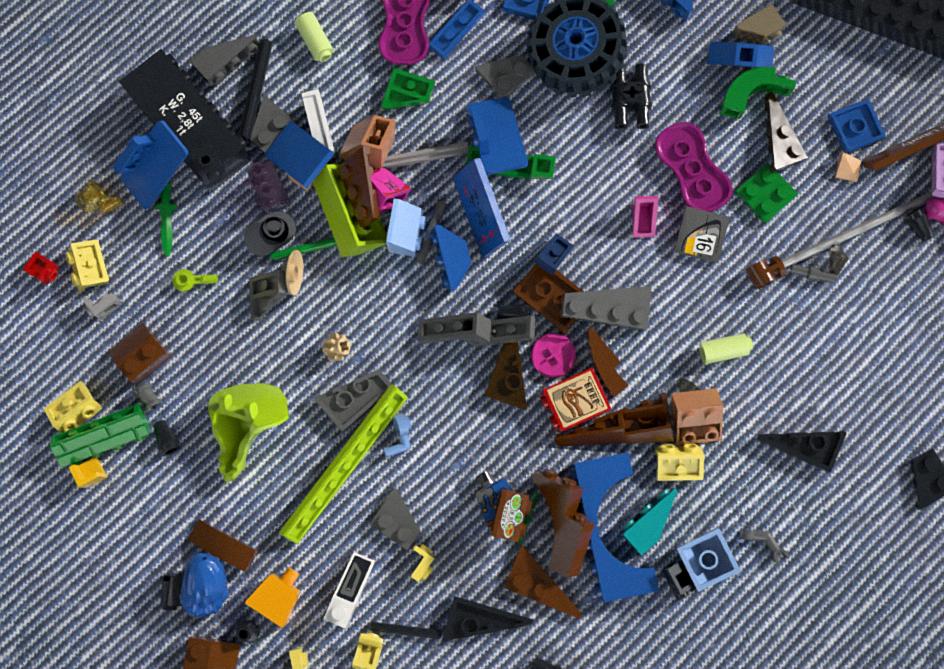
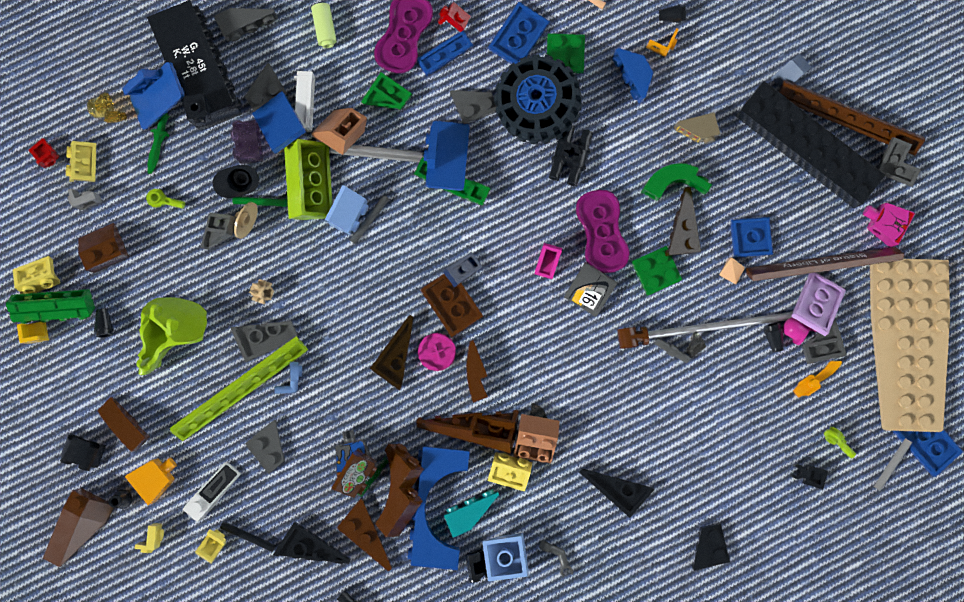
camera: 15 degrees right, 5 degrees up
dark grey bush [133,383,163,413] -> none
blue piece [179,552,229,618] -> none
black axle [238,39,273,141] -> none
reddish brown wing [337,146,380,228] -> none
dark pink torso [371,168,411,213] -> none
light yellow bracket [411,544,435,582] -> none
dark grey bracket [418,312,535,347] -> none
blue slope [430,225,472,293] -> none
blue tile [453,158,511,258] -> none
black cone [497,304,531,319] -> none
brick [540,368,611,433] -> none
dark grey wing [560,286,652,331] -> none
yellowish green brick [699,333,753,364] -> none
blue slope [707,42,775,68] -> none

